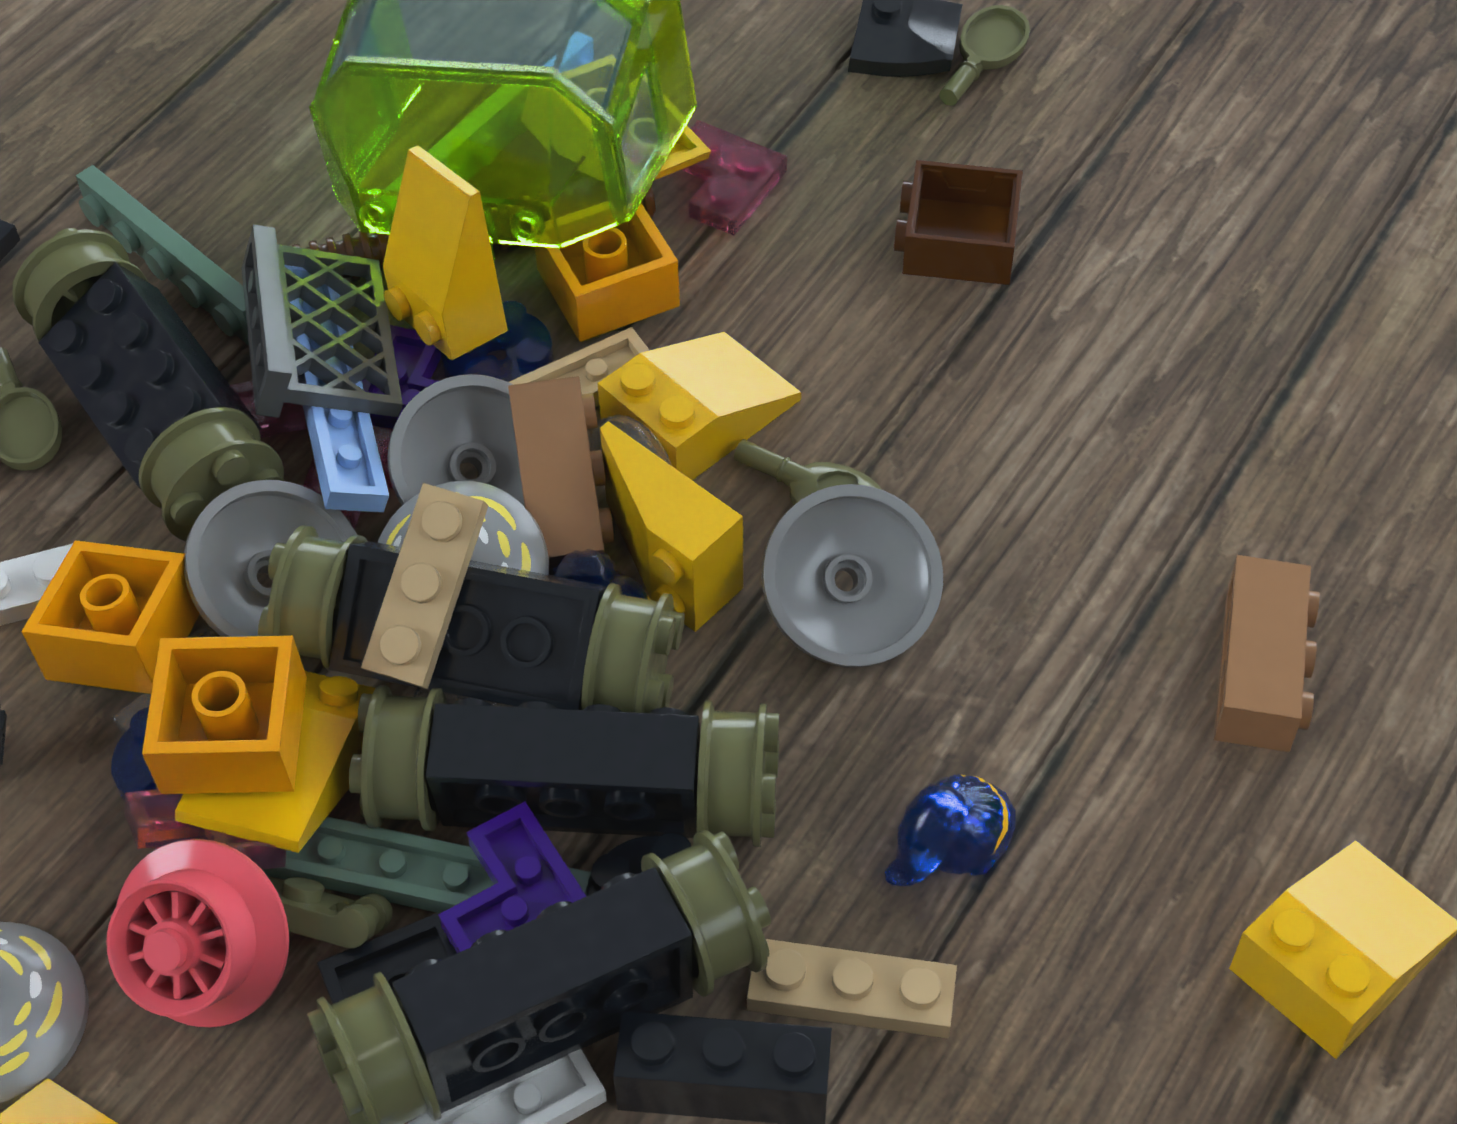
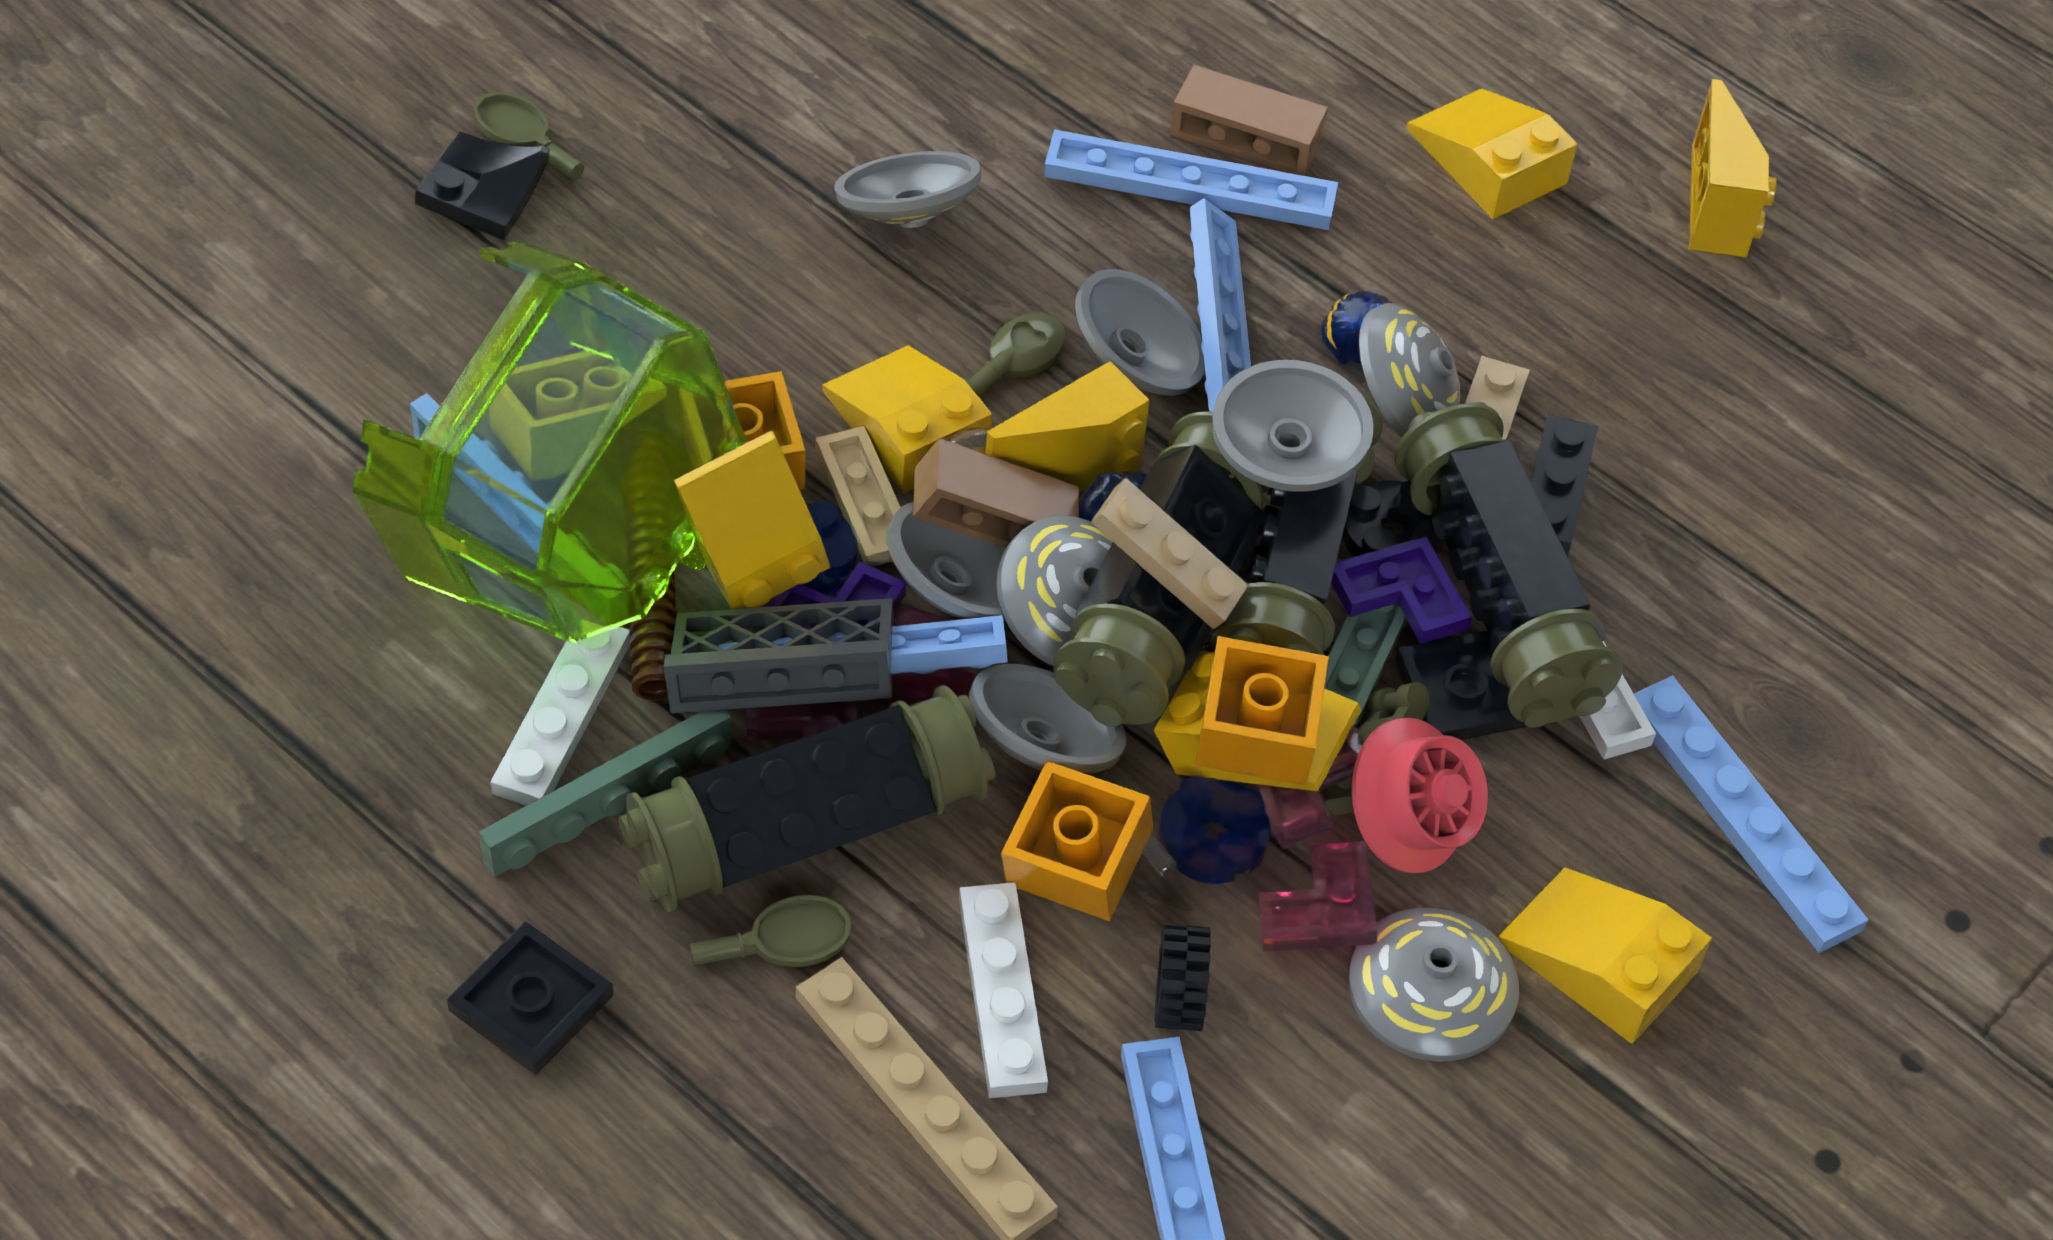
camera: 85 degrees left, 0 degrees up
reddish brown piece [894,160,1023,285] -> none
none -> white plate [490,614,631,806]
none -> light grey dish [834,151,981,228]
none -> light blue plate [1044,129,1338,230]
none -> light blue plate [1190,198,1251,412]
none -> light grey dish [1212,360,1374,492]
none -> clear pink plate [1259,841,1377,952]
none -> light grey dish [1359,303,1460,438]

